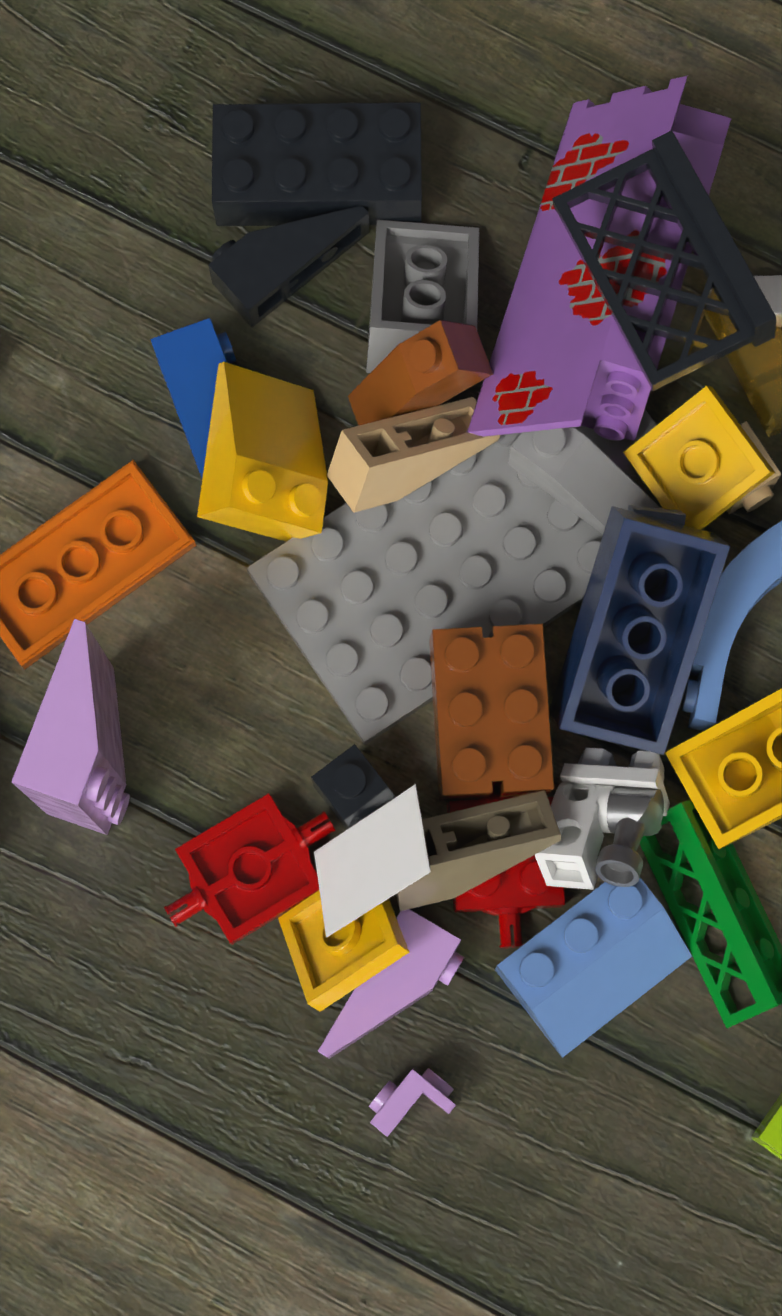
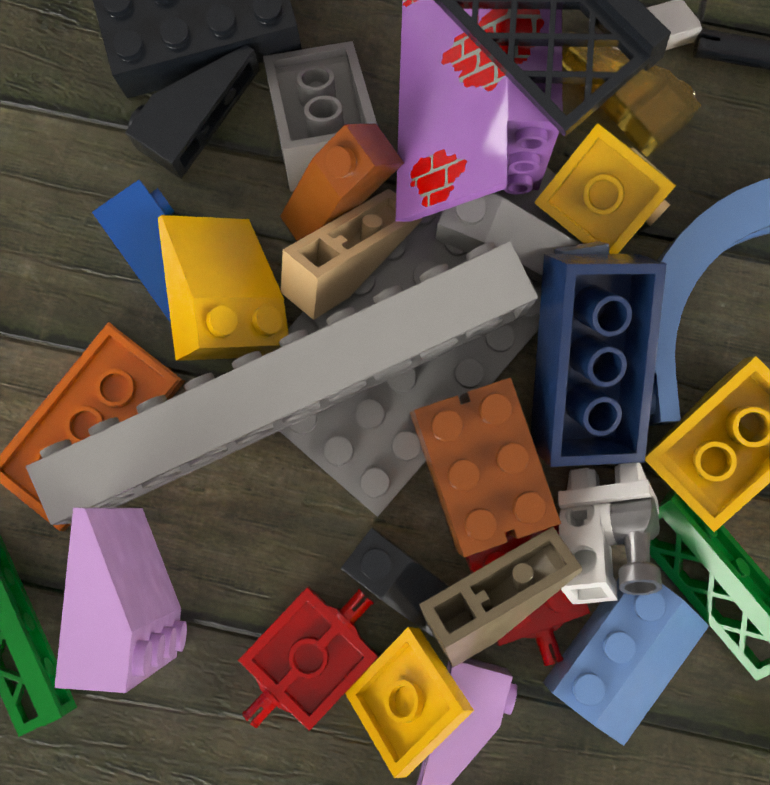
camera: 15 degrees left, 5 degrees up
white sticker [314,784,431,938] -> none
none -> light grey brick [25,241,538,525]

